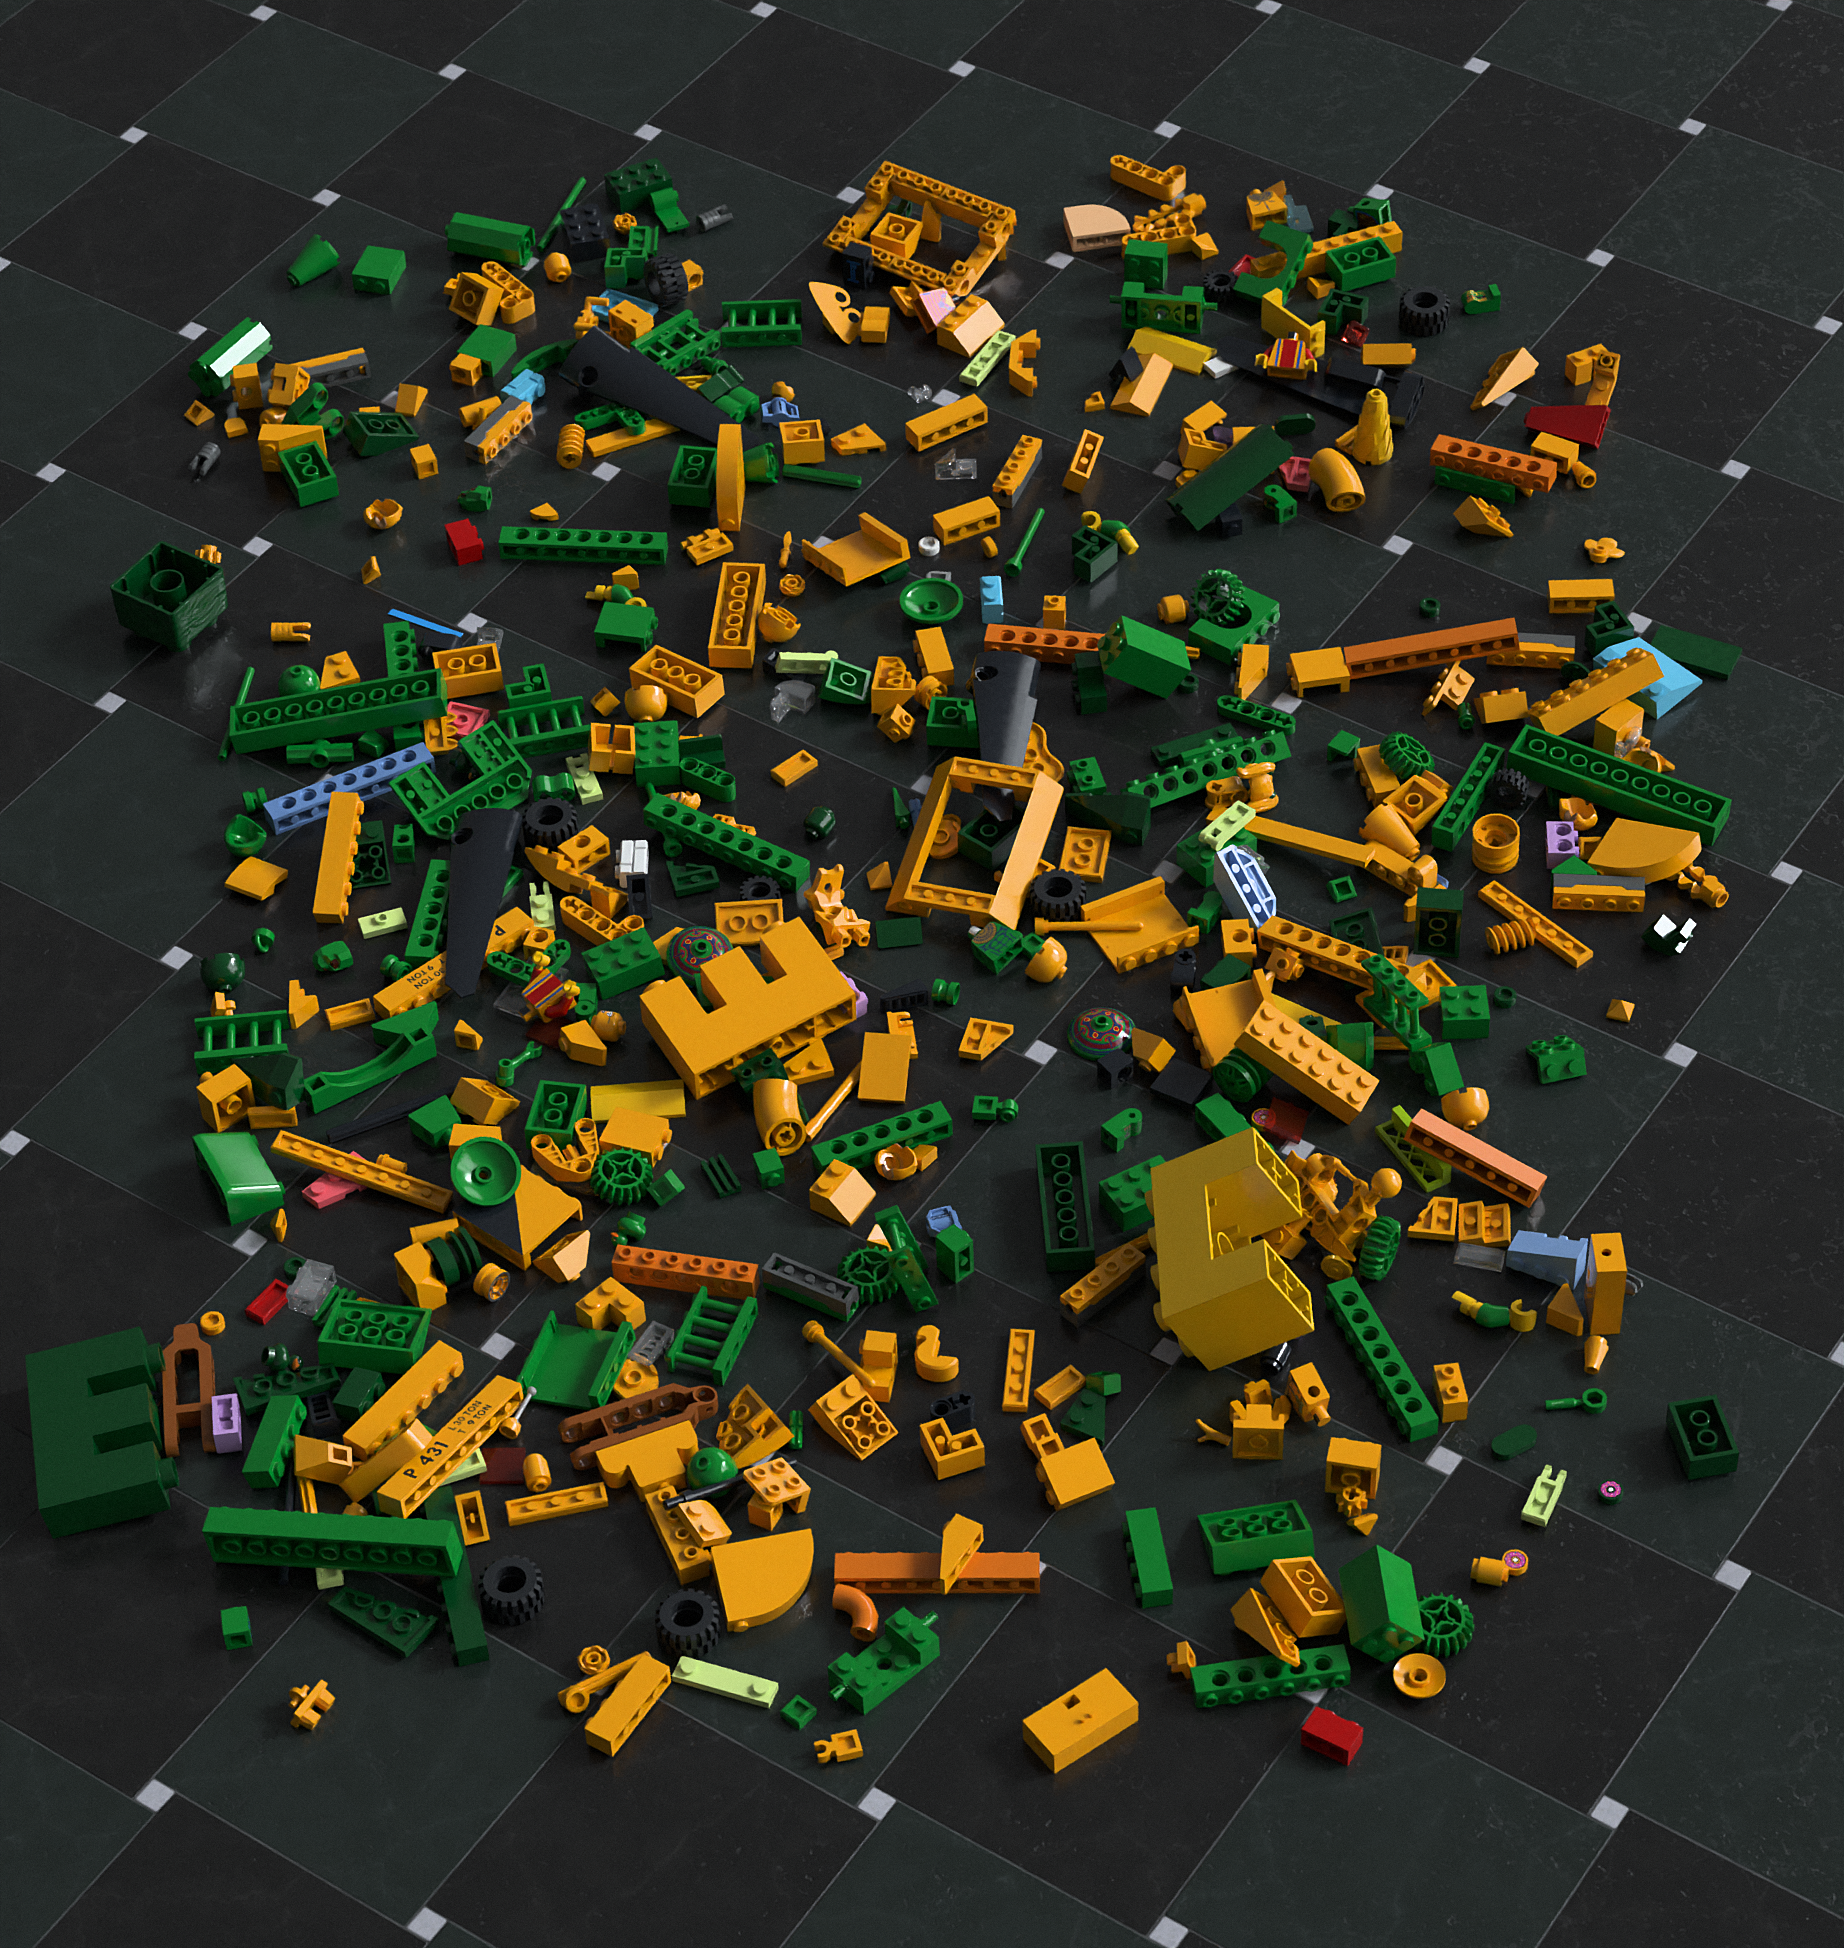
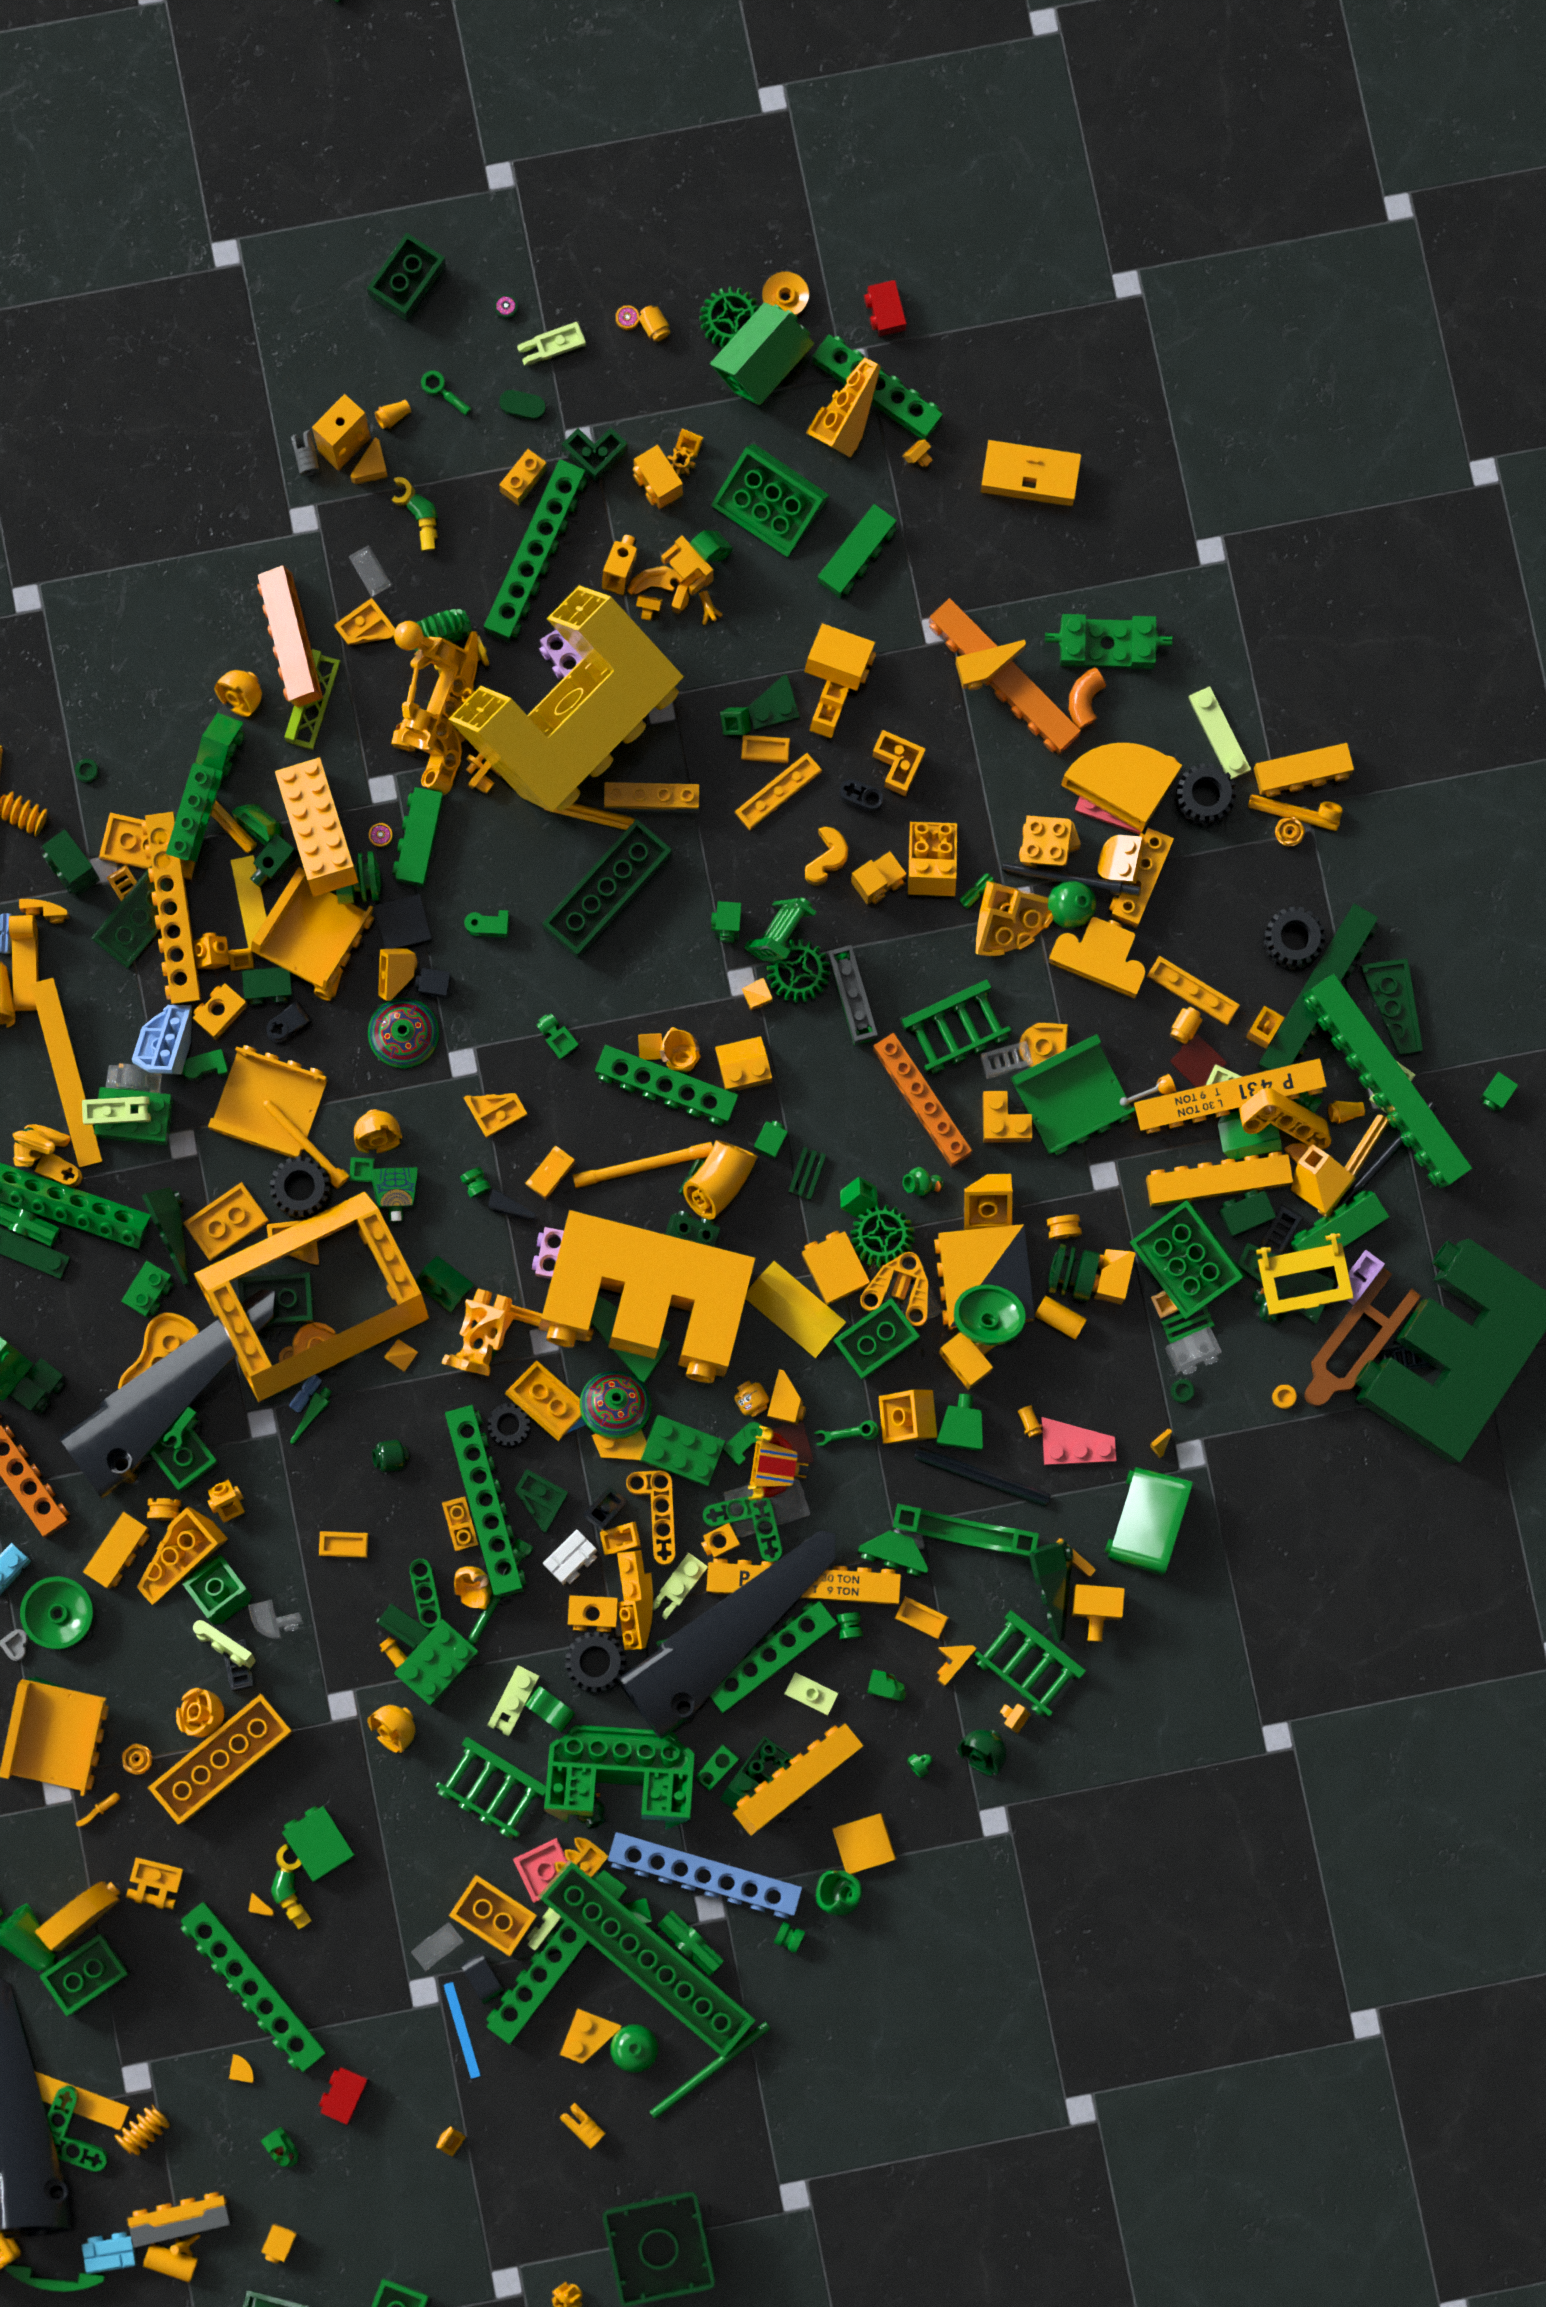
camera: 140 degrees left, 35 degrees up
red tile [245,1279,295,1325] -> none
light orange tile [271,1130,453,1214] -> none
light orange hips [289,1679,335,1730] -> none
light orange hair [363,499,403,530] -> none
light orange slope [454,1020,483,1051] -> none
green brick [505,663,552,709] -> none
dark orange piece [558,1383,718,1470] -> none
light orange piece [588,723,635,774] -> none
light orange slope [590,687,621,717] -> none
light orange brick [629,645,725,718] -> none
green tile [780,1695,817,1730] -> none
light orange wing [783,1039,834,1085] -> none
light orange piece [802,1321,876,1388] -> none
light orange plate [814,1729,863,1763] -> none
light orange tile [858,1032,912,1104] -> none
medium blue piece [925,1205,962,1238] -> none
green brick [1099,1155,1166,1232] -> none
light orange brick [1260,1556,1347,1638] -> none
clear red piece [1263,1097,1309,1145] -> none
green slope [1326,875,1357,903] -> none
green brick [1438,985,1490,1039] -> none
light orange slope [1459,1201,1511,1247] -> none
light blue wedge [1506,1230,1588,1290] -> none
green bracket [1526,1035,1587,1084] -> none
light orange slope [1606,999,1635,1023] -> none
none -> dark green brick [561,428,628,483]
none -> green beam [690,530,733,562]
none -> yellow piece [1256,1233,1353,1315]

